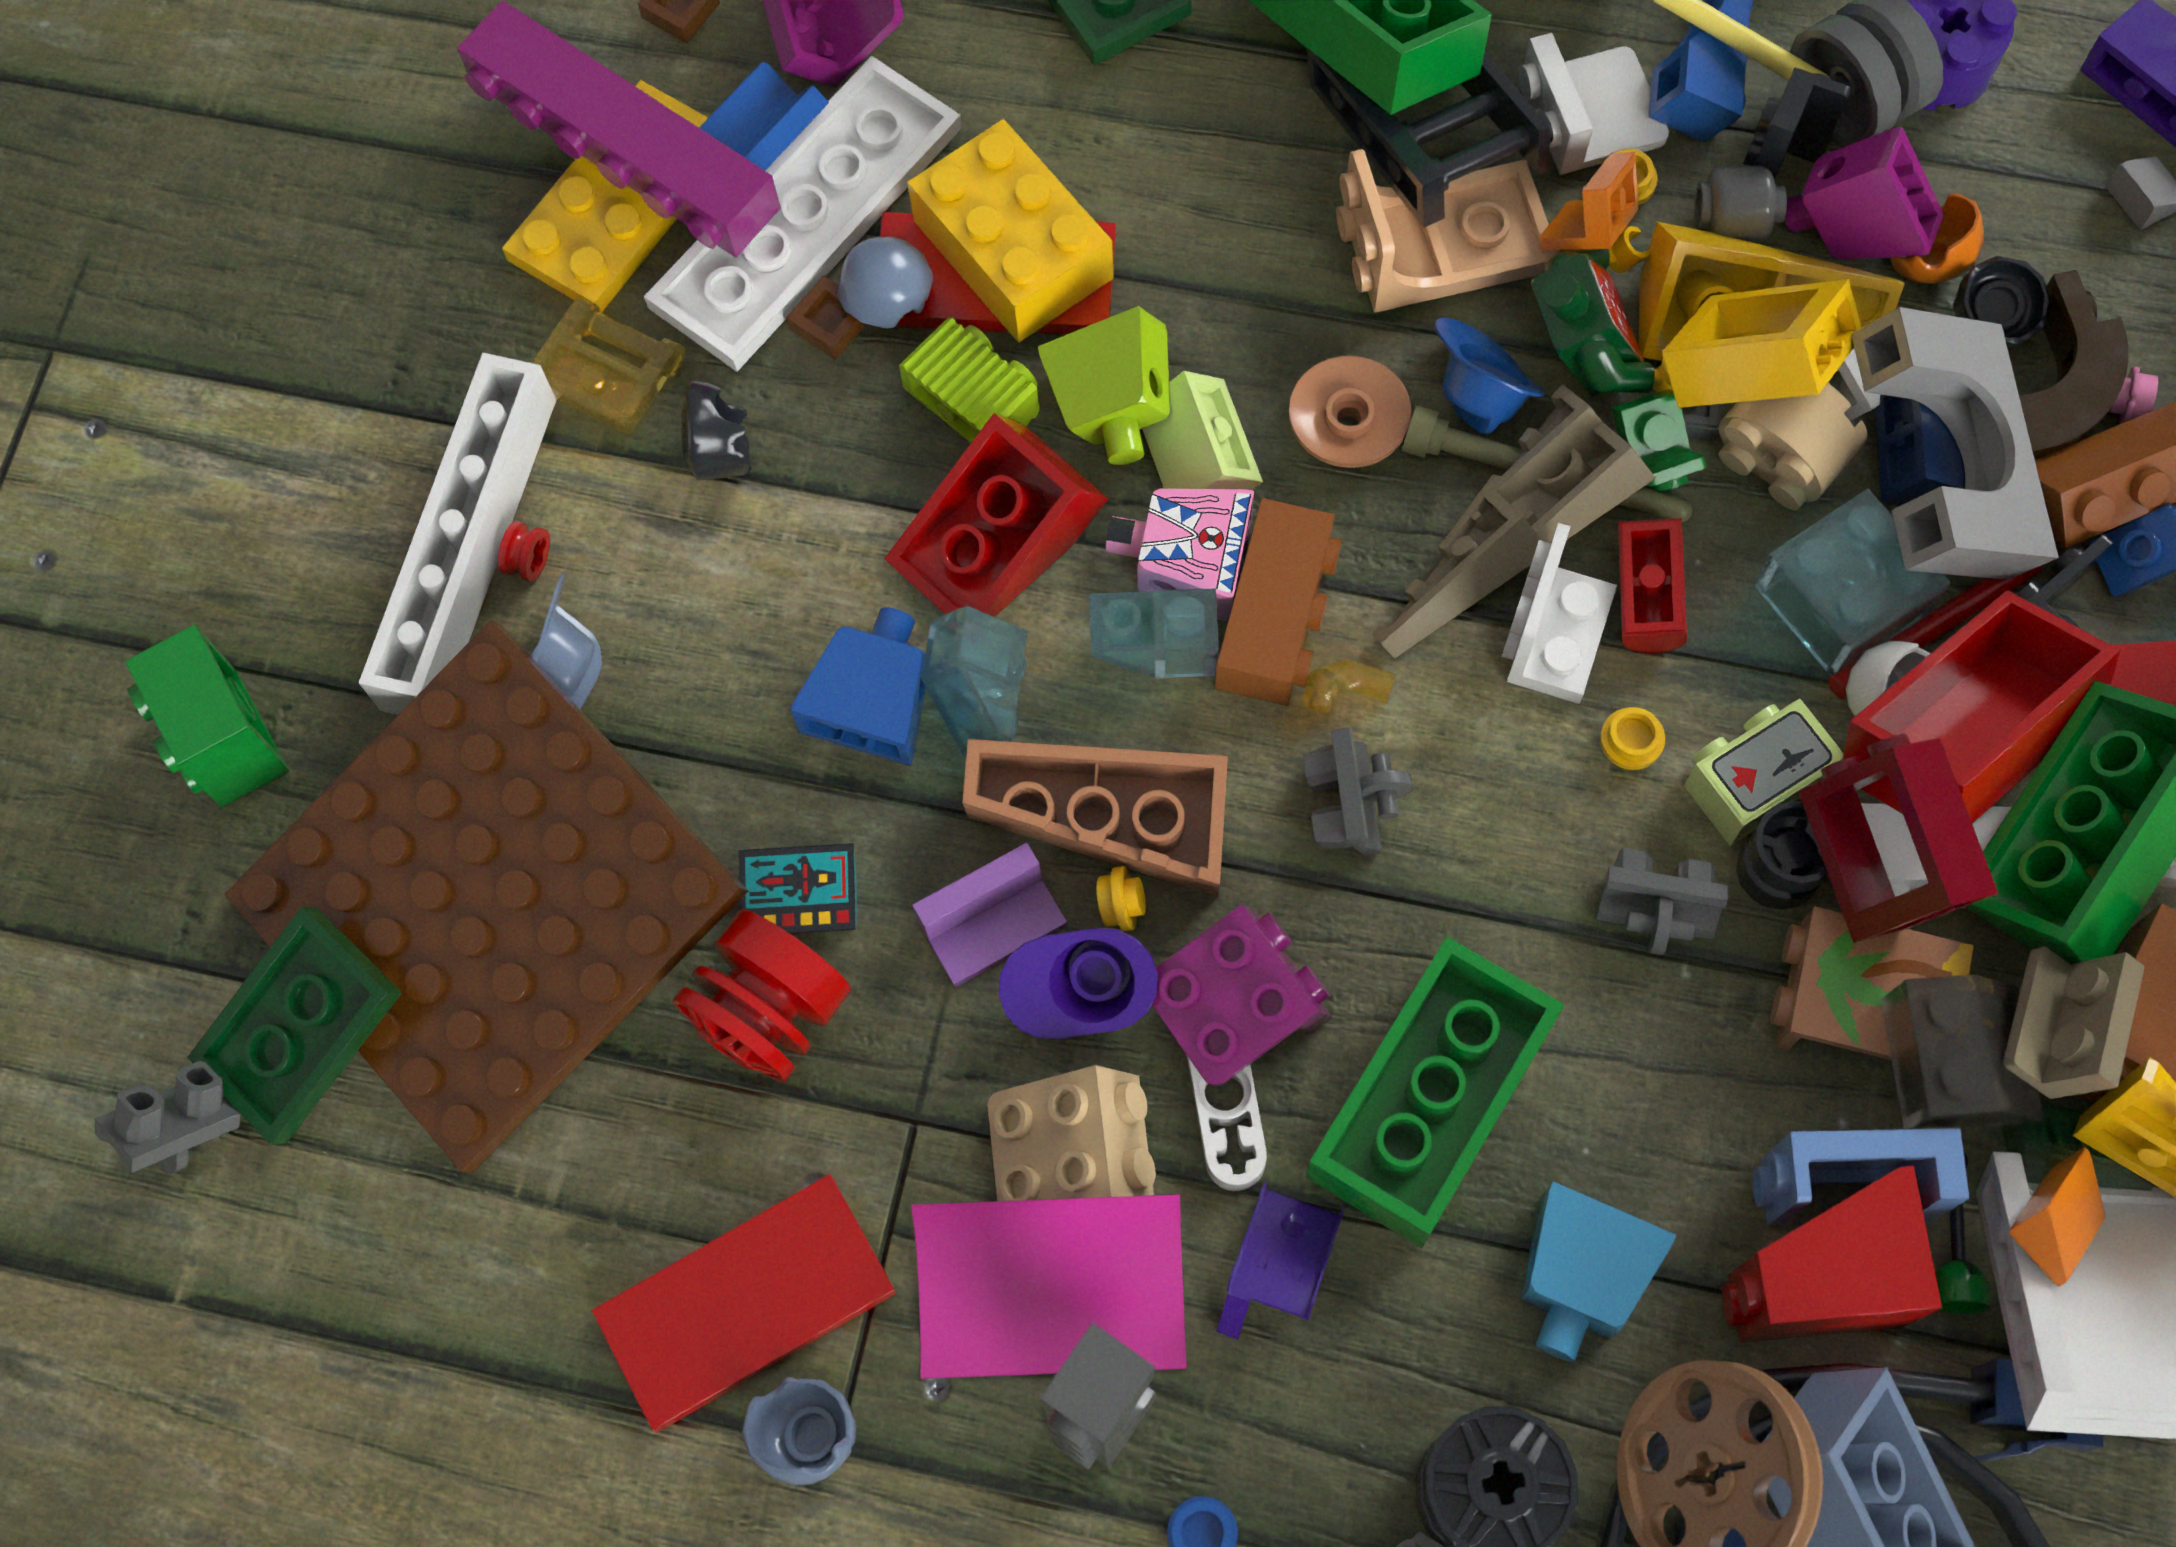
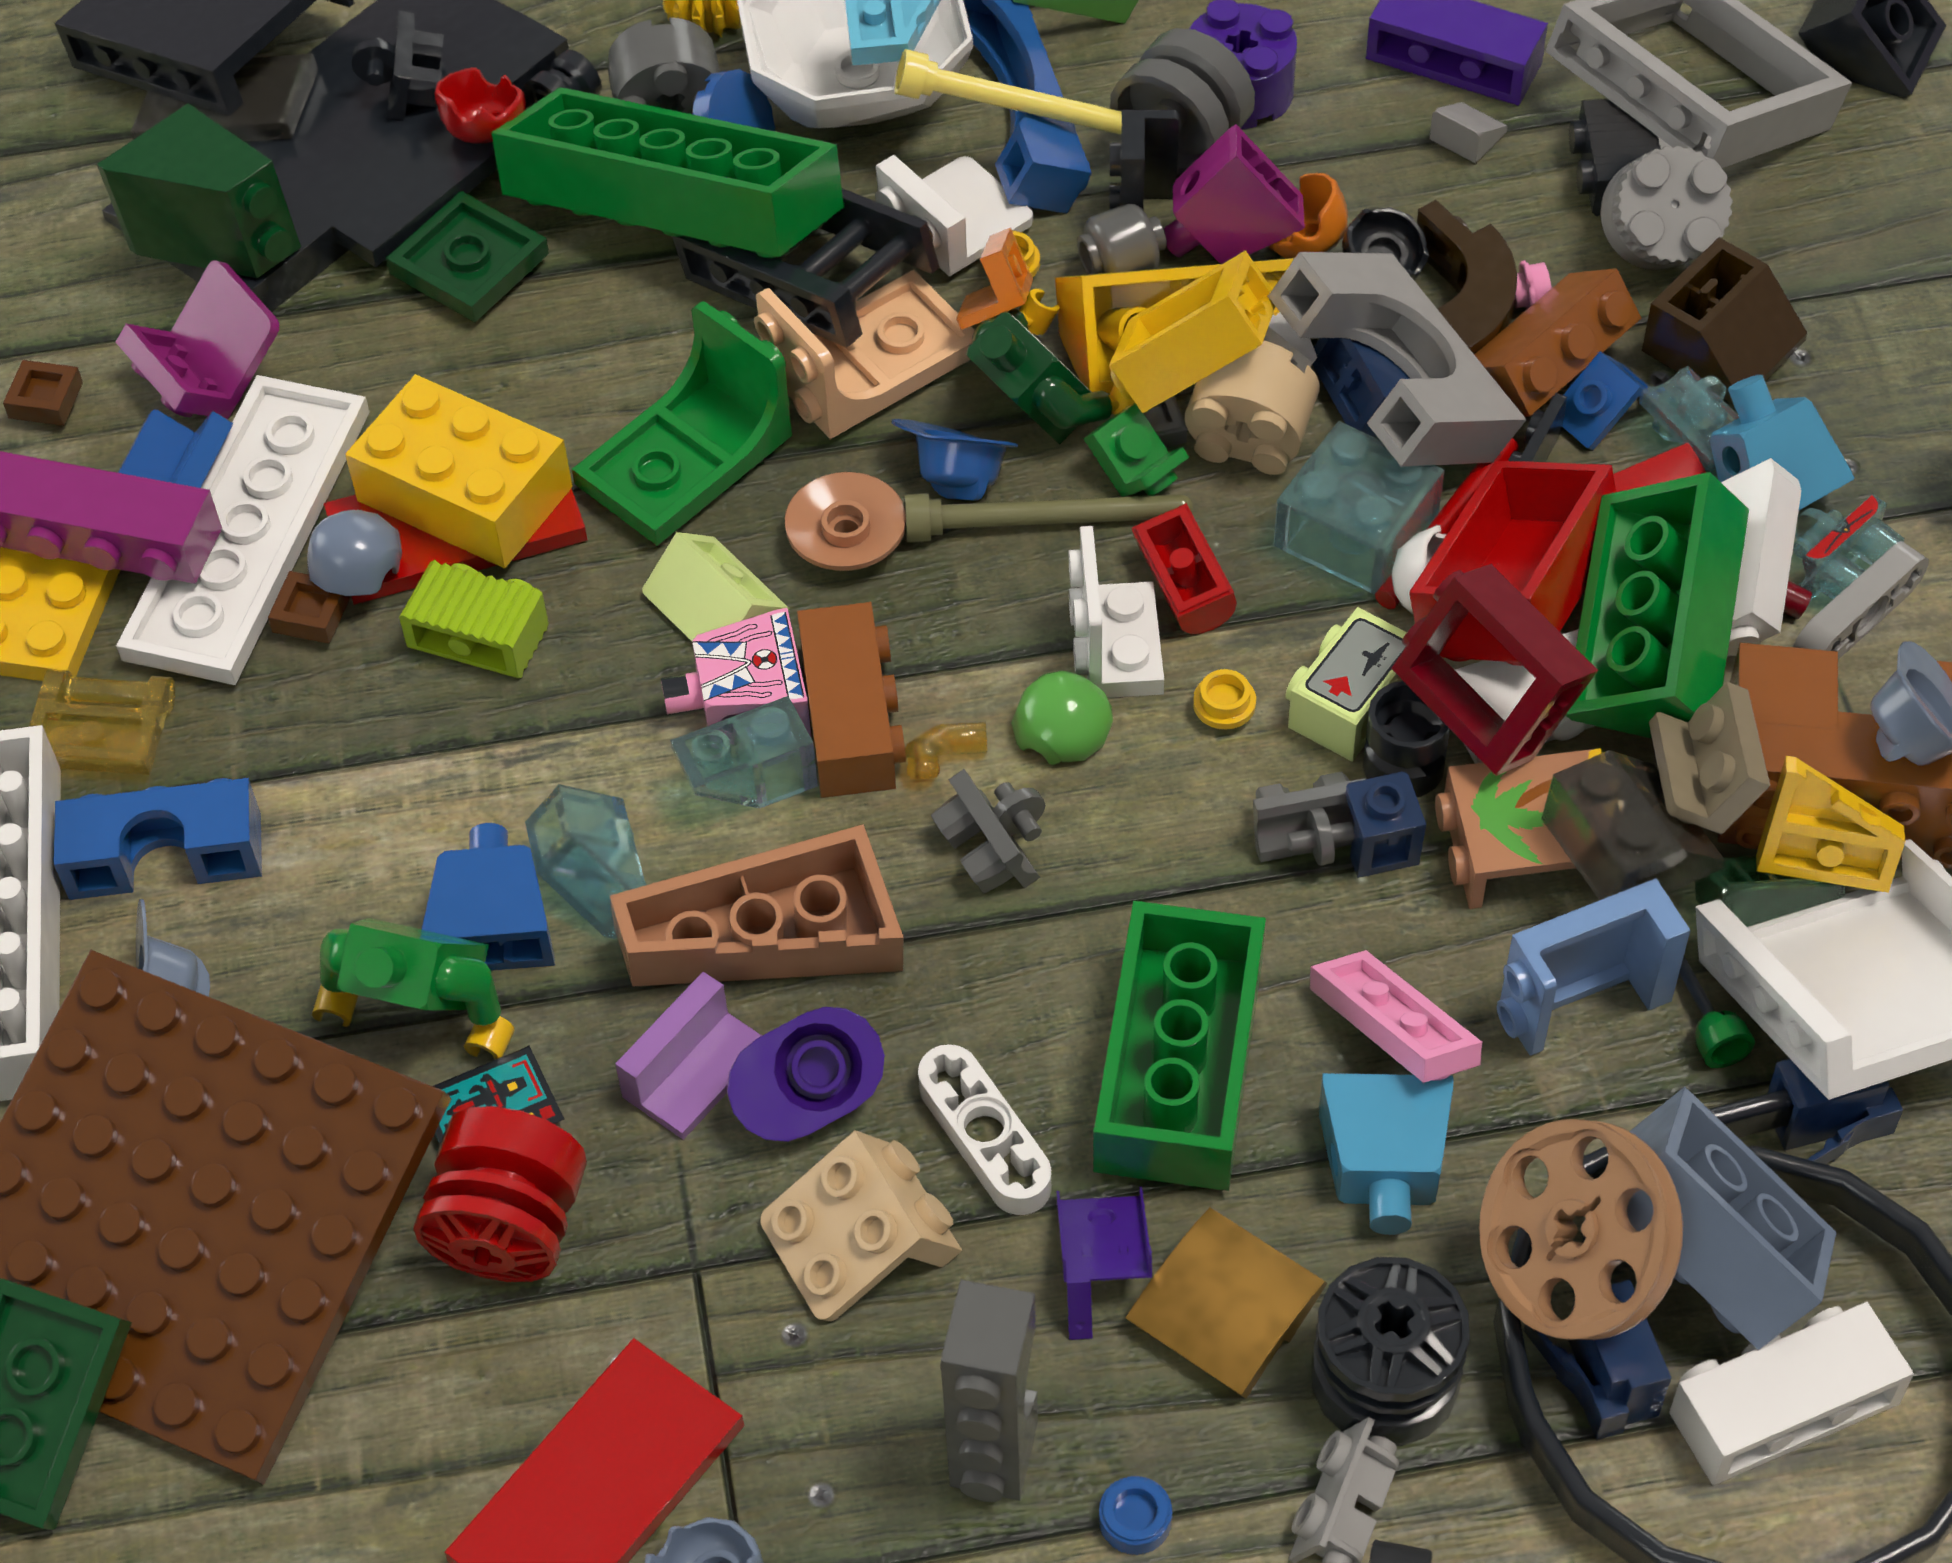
camera: 25 degrees left, 15 degrees down
red bush [498,521,550,582] -> none
black hair [681,381,752,480] -> none
red slope [884,413,1109,637] -> none
dark pink sticker [911,1194,1187,1379] -> none
lime torso [1038,306,1170,465] -> none
yellow plate [1096,866,1146,931] -> none
magenta bracket [1152,904,1332,1086] -> none
dark tan wedge [1373,384,1656,659] -> none
red slope [1722,1166,1942,1343] -> none
orange slope [2009,1147,2106,1287] -> none
none -> blue arch [54,778,262,900]
none -> green torso [312,918,515,1060]
none -> green bracket [572,301,792,546]
none -> bright green hair [1011,671,1113,765]
none -> pearl gold slope [1125,1207,1328,1398]
none -> bright pink plate [1310,950,1482,1083]
none -> dark blue bracket [1345,772,1427,878]

